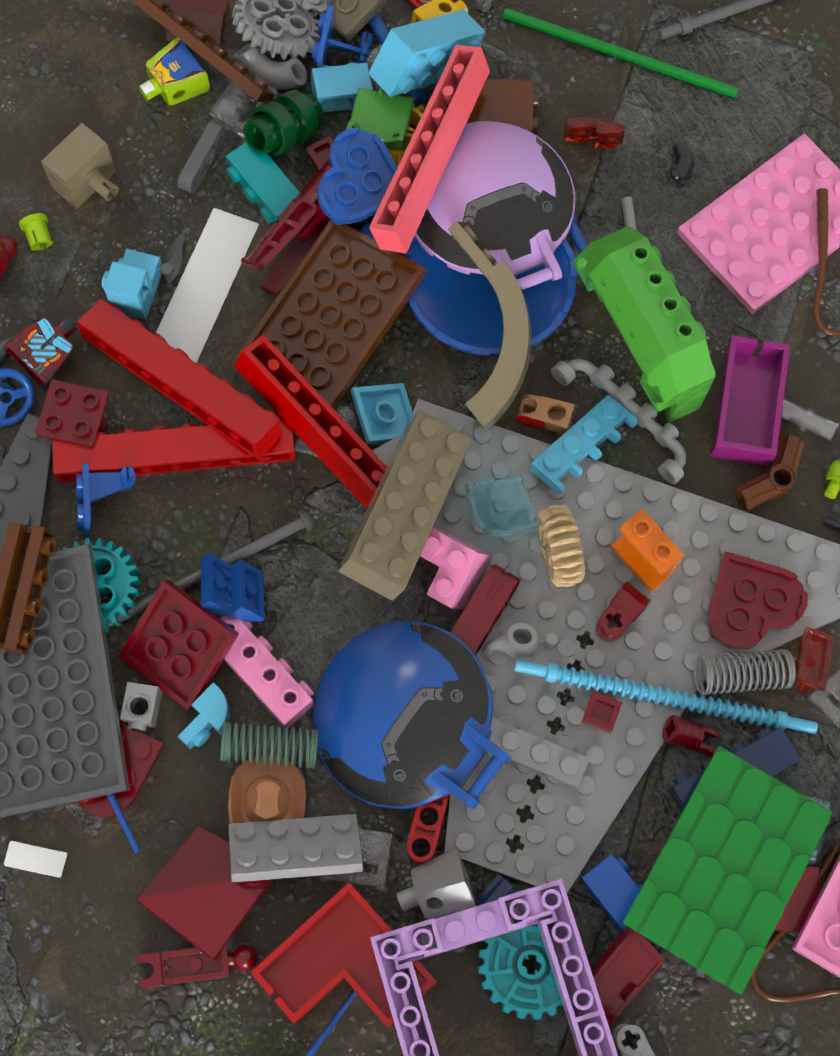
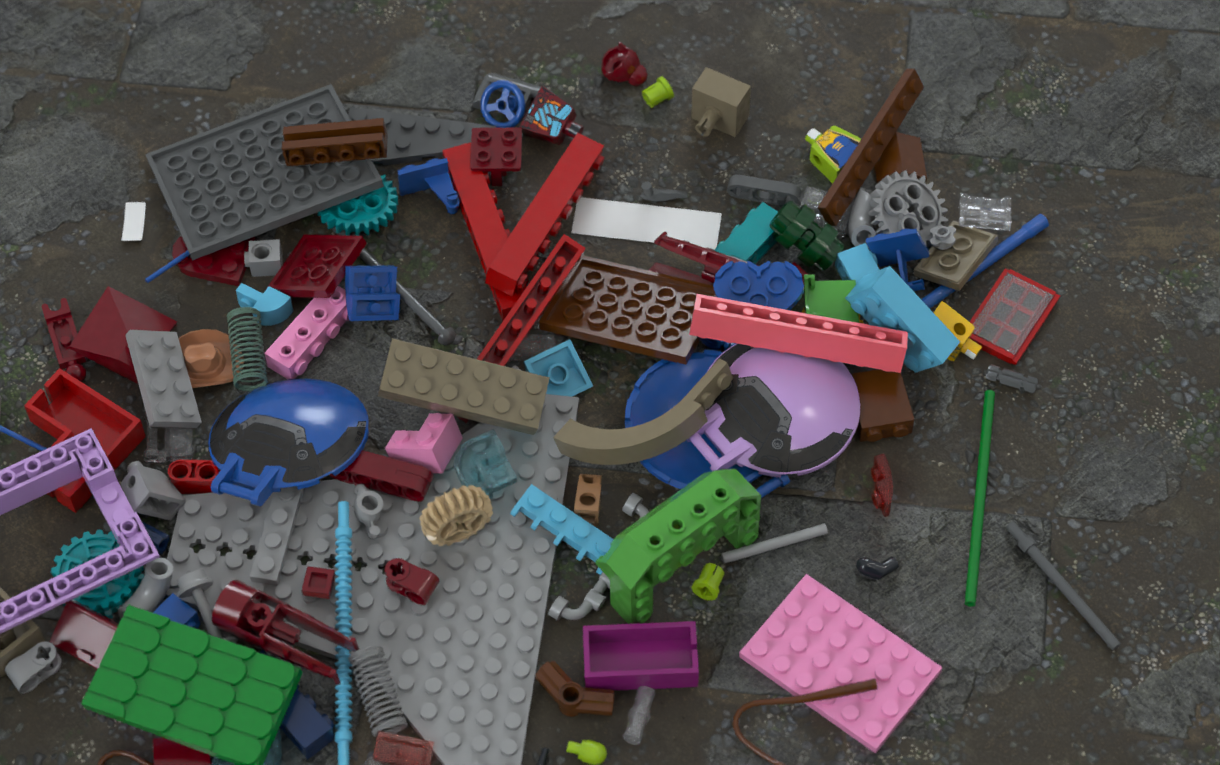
camera: 80 degrees right, 15 degrees down
medium azure brick [102,249,162,320] -> none
orange panel [610,508,685,593] -> none
dark red hinge [662,715,721,757] -> none
dark red plate [707,551,808,650] -> none
none -> light grey cylinder [118,558,173,619]
none -> light grey piece [177,569,238,643]
none -> dark red piece [212,579,360,685]

